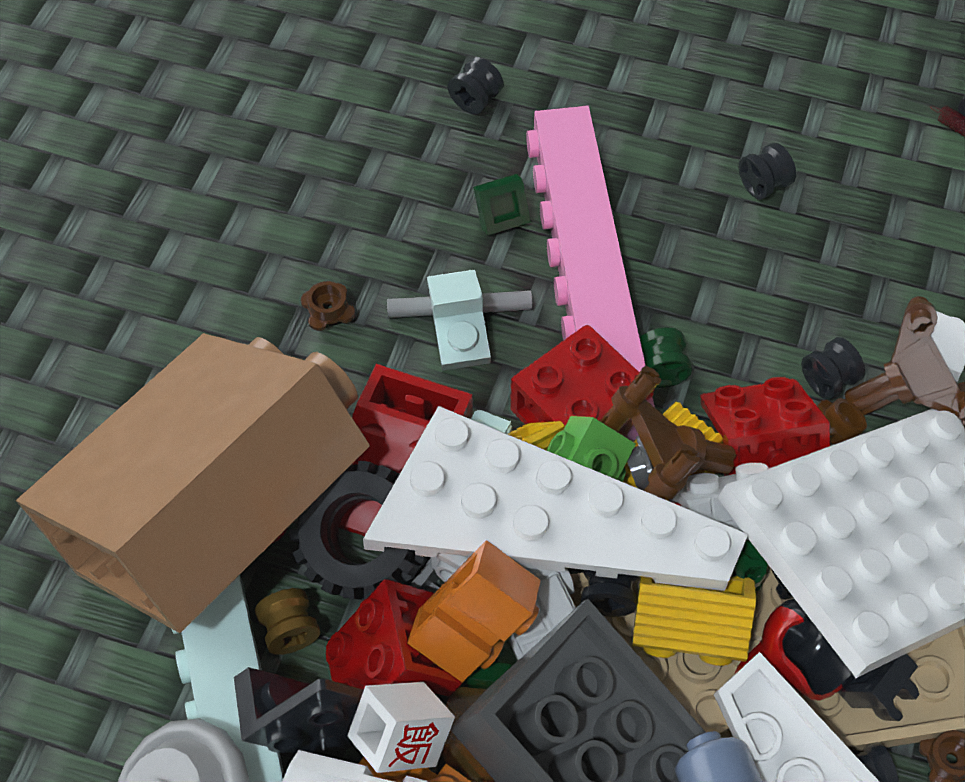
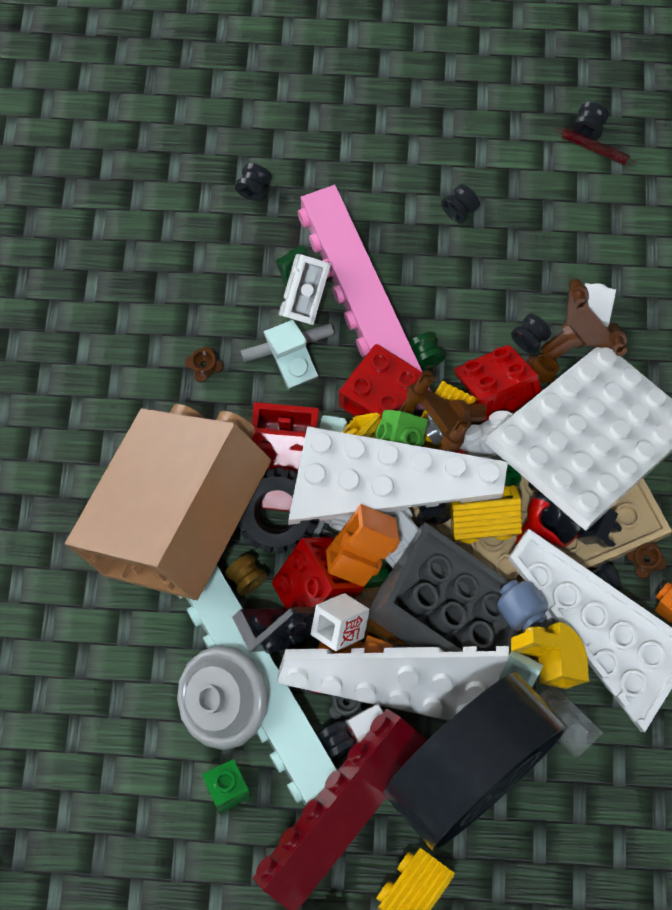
camera: 15 degrees left, 10 degrees up
none -> white brick [278,254,331,325]

